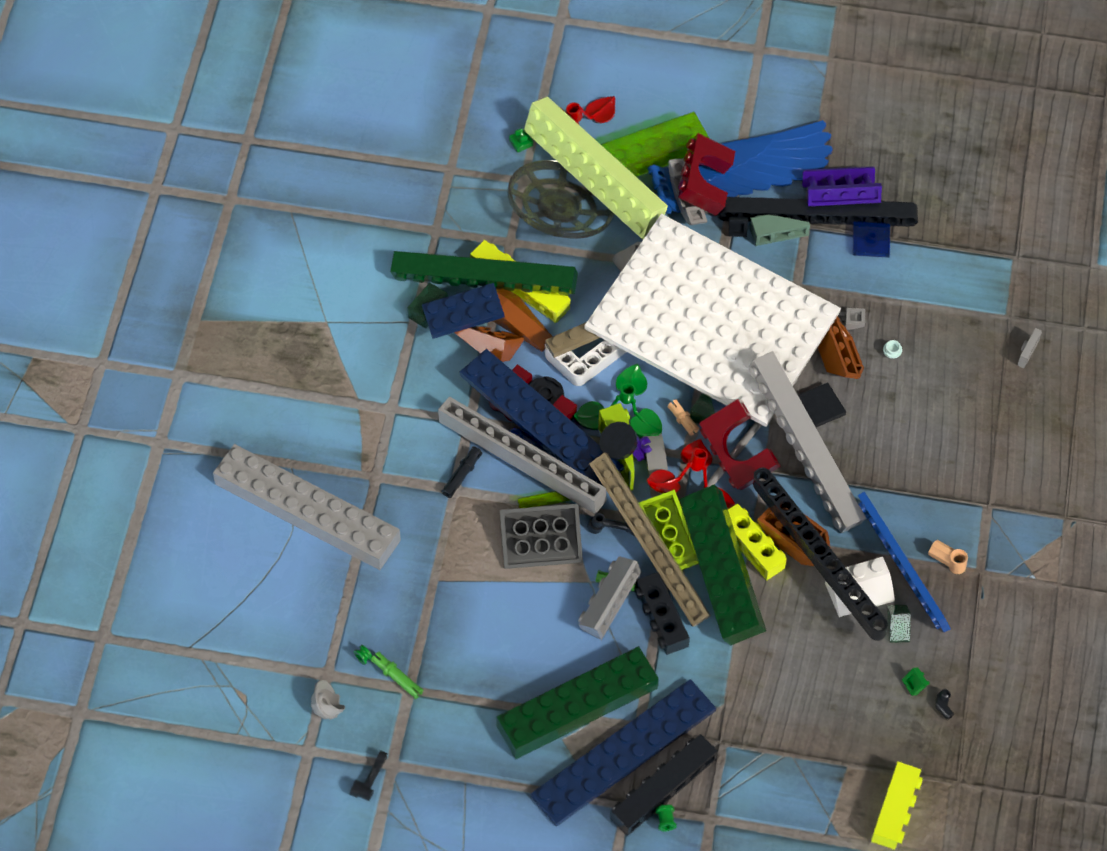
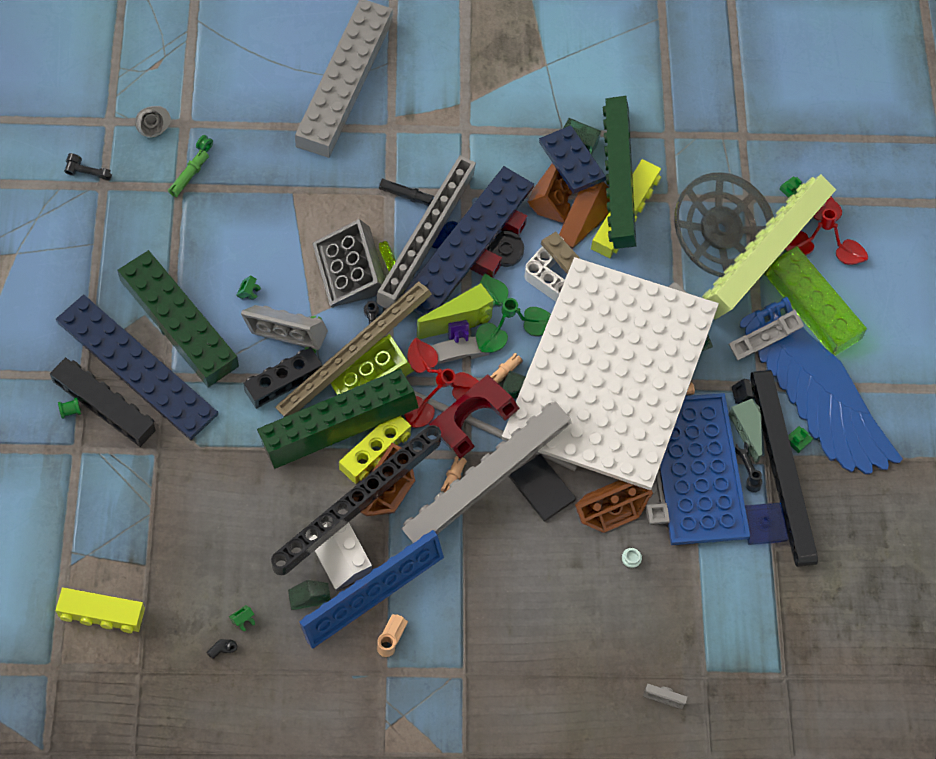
camera: 75 degrees right, 5 degrees up
black tile [599,422,638,460] -> none
dark red arch [678,133,735,216] -> none
dark purple fence [802,166,882,206] -> none
none -> green tile [236,275,261,300]
none -> light nougat pin [441,456,467,493]
none -> blue plate [660,393,750,545]
none -> black brick [735,442,762,492]
none -> green tile [788,426,813,454]

